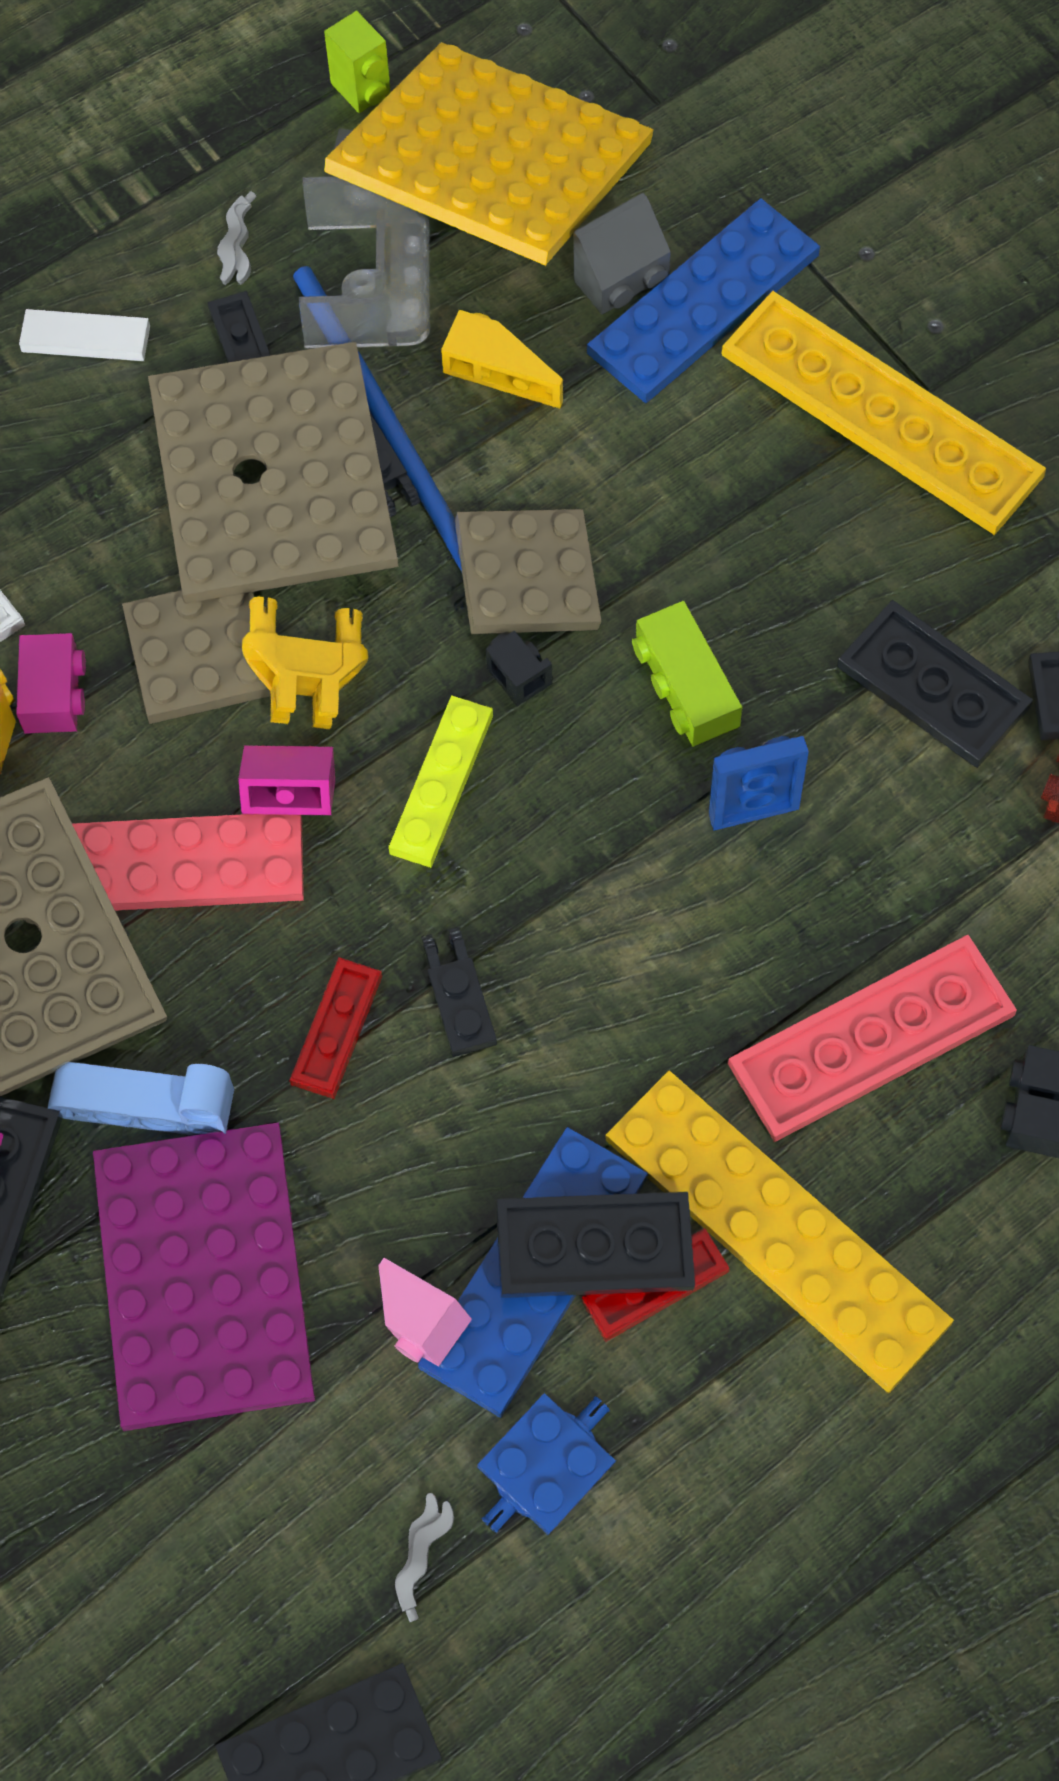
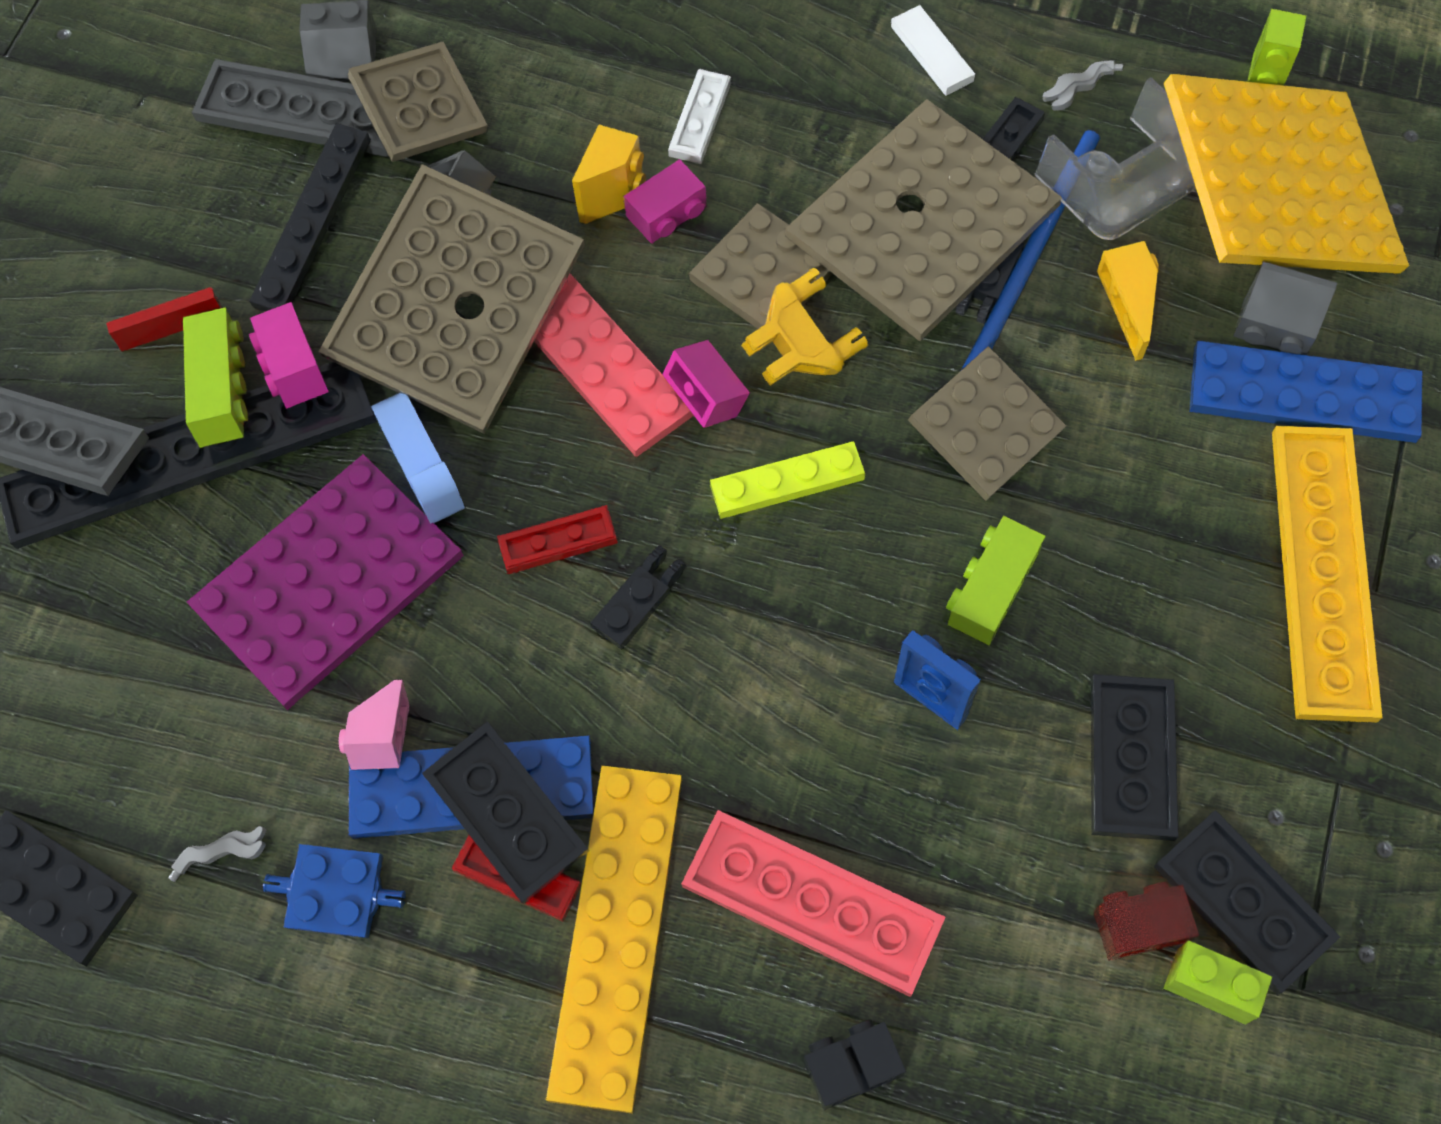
camera: 55 degrees right, 0 degrees up
black brick [486,630,553,706] -> none

